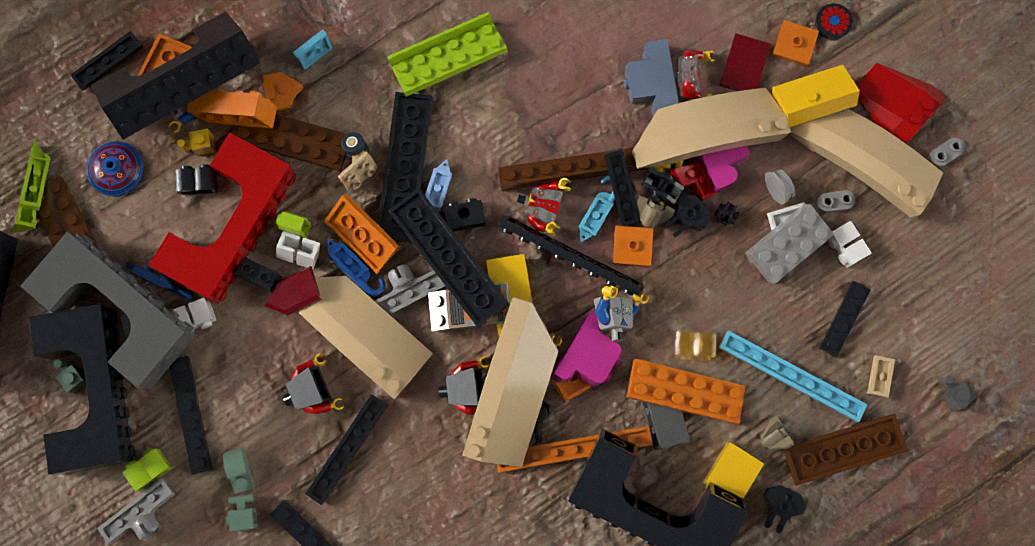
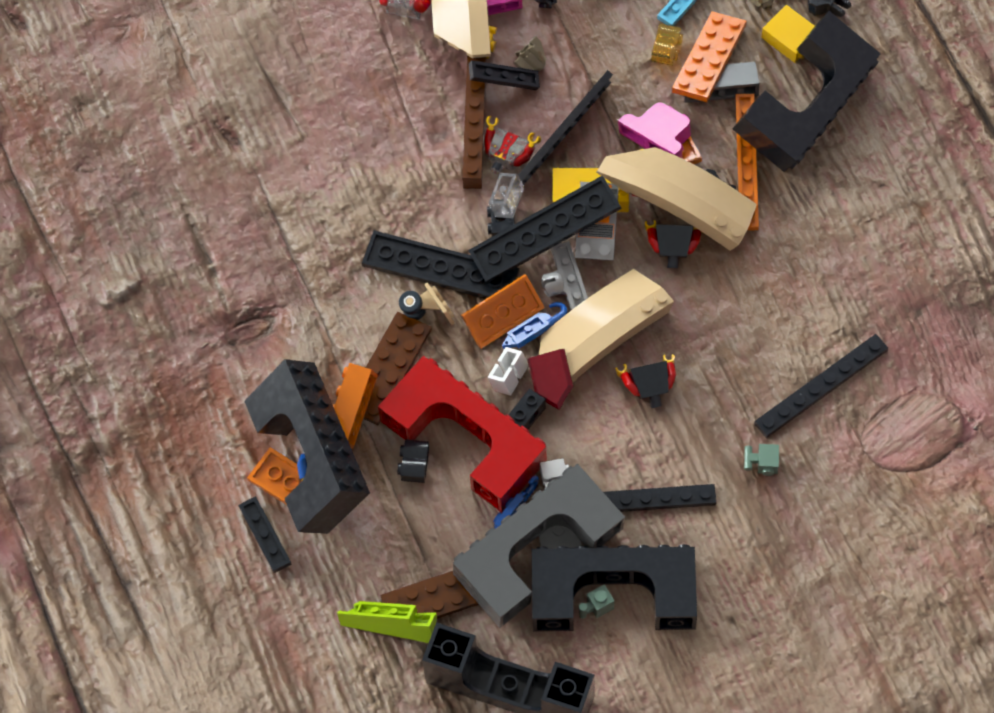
camera: 75 degrees left, 15 degrees down
dish [87,141,144,197] -> none
light grey plate [98,478,175,545] -> none
lime brick [122,448,172,492] -> none
yellow brick [177,128,216,156] -> none
sand green brick [223,447,255,494] -> none
orange plate [263,72,304,111] -> none
lime brick [276,211,311,239] -> none
medium azure plate [293,30,333,70] -> none
black plate [305,394,388,505] -> none
lime bracket [387,12,508,97] -> none
light blue plate [425,160,452,213] -> none
medium azure plate [578,175,615,243] -> none
torso [594,286,649,342] -> none
orange plate [612,226,653,267] -> none
sand blue brick [624,39,679,115] -> none
black hinge [641,168,684,205] -> none
black hinge [665,194,710,238] -> none
red tile [670,161,716,201] -> none
none -> clear brick [488,173,525,218]

